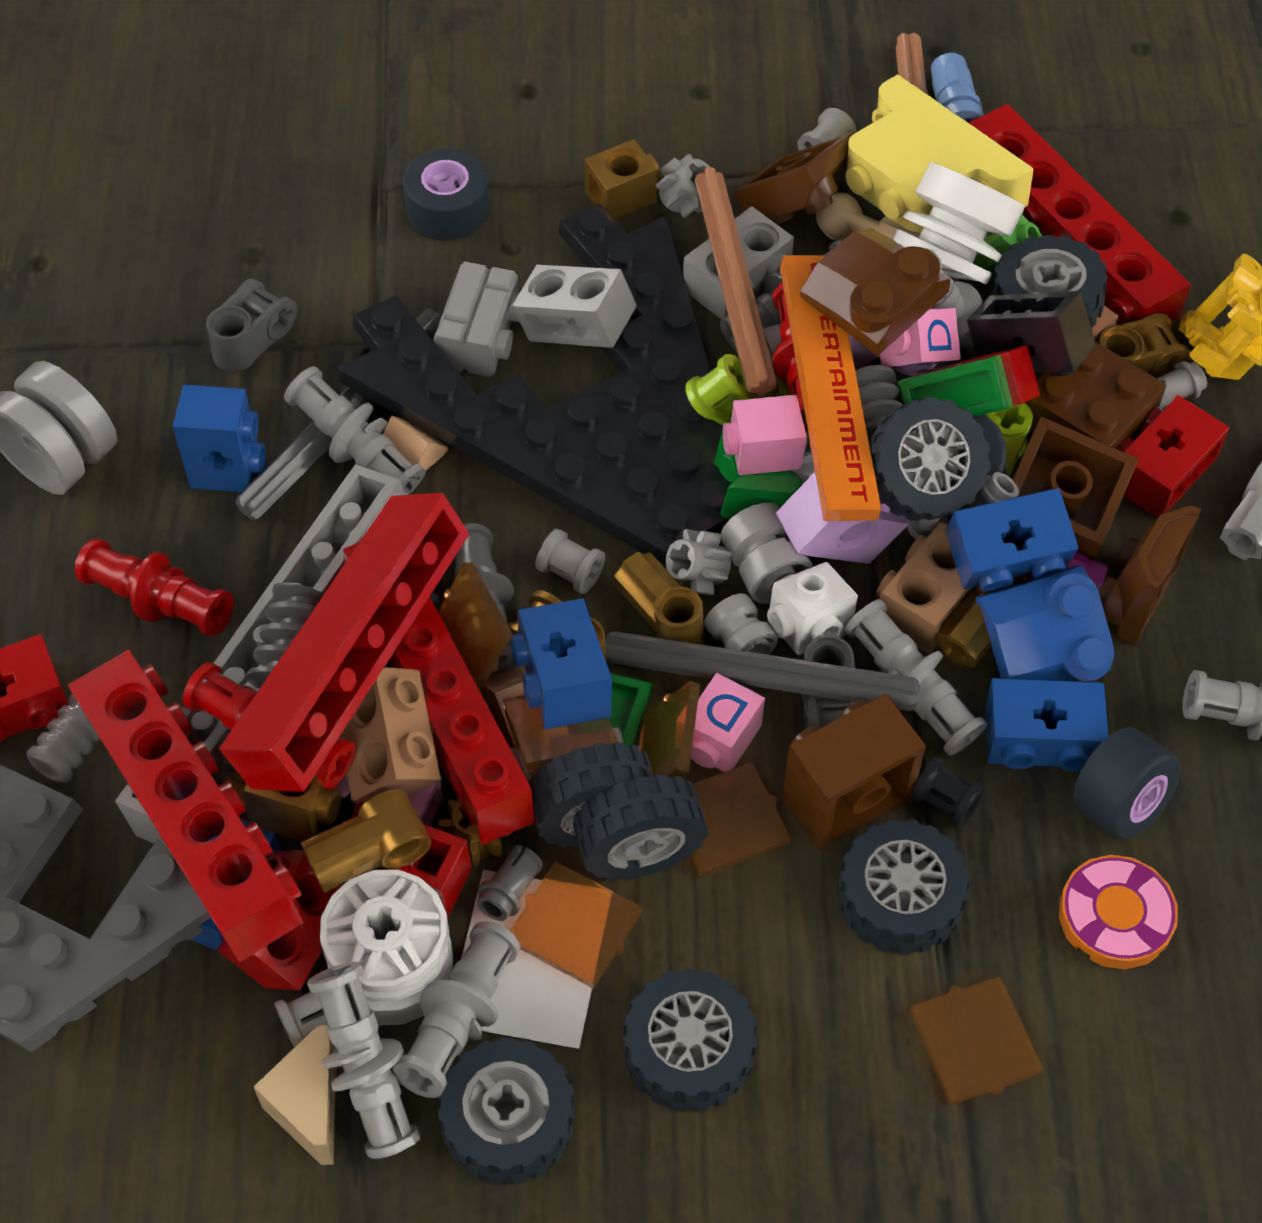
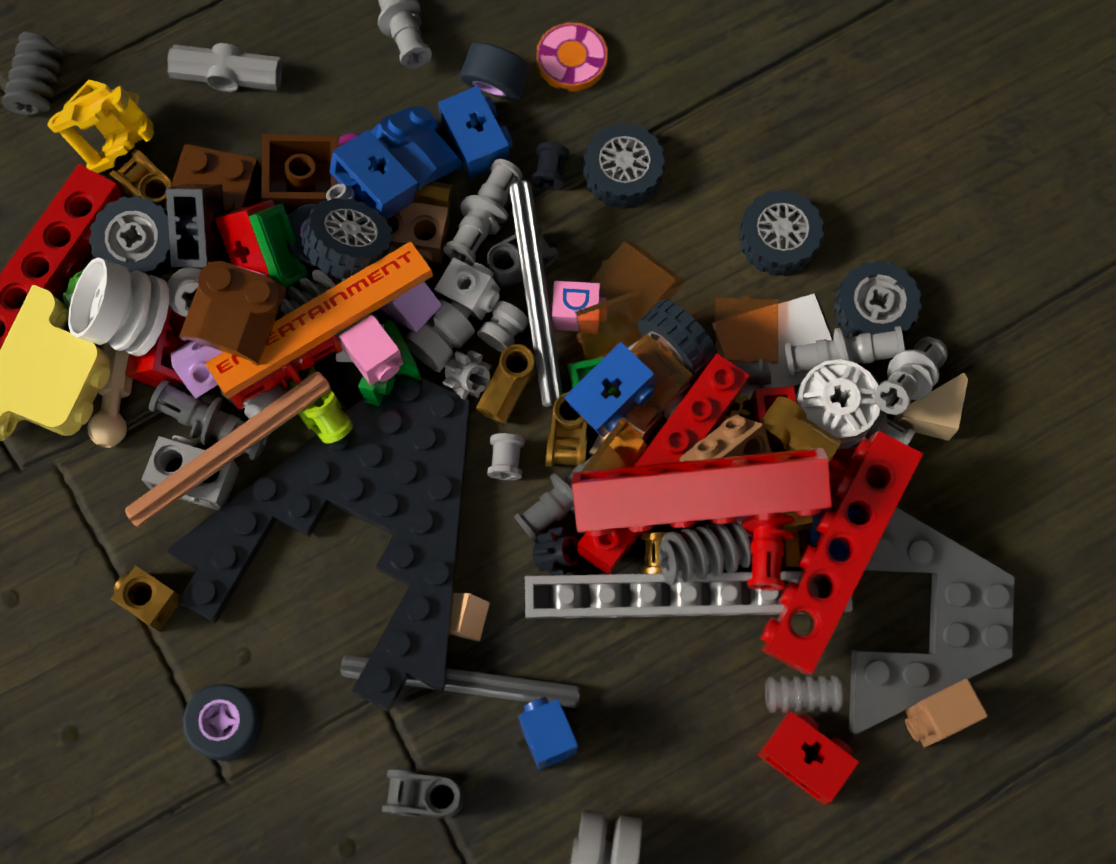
camera: 120 degrees left, 15 degrees up
red piece [74,538,234,636] -> none
light grey piece [284,366,425,495] -> none
light grey brick [434,262,520,377] -> none
light grey brick [512,265,637,348] -> none
black wheel [573,775,708,880] -> none
light grey gear [656,154,709,217] -> none
reddish brown slope [733,131,855,224] -> none
reddish brown brick [782,694,926,851] -> none
light grey bush [797,108,857,151] -> none
clear orange piece [909,976,1044,1105] -> none
reddish brown slope [1099,505,1201,646] -> none
red brick [1117,395,1230,518] -> none
light grey pin [1157,361,1207,409] -> none

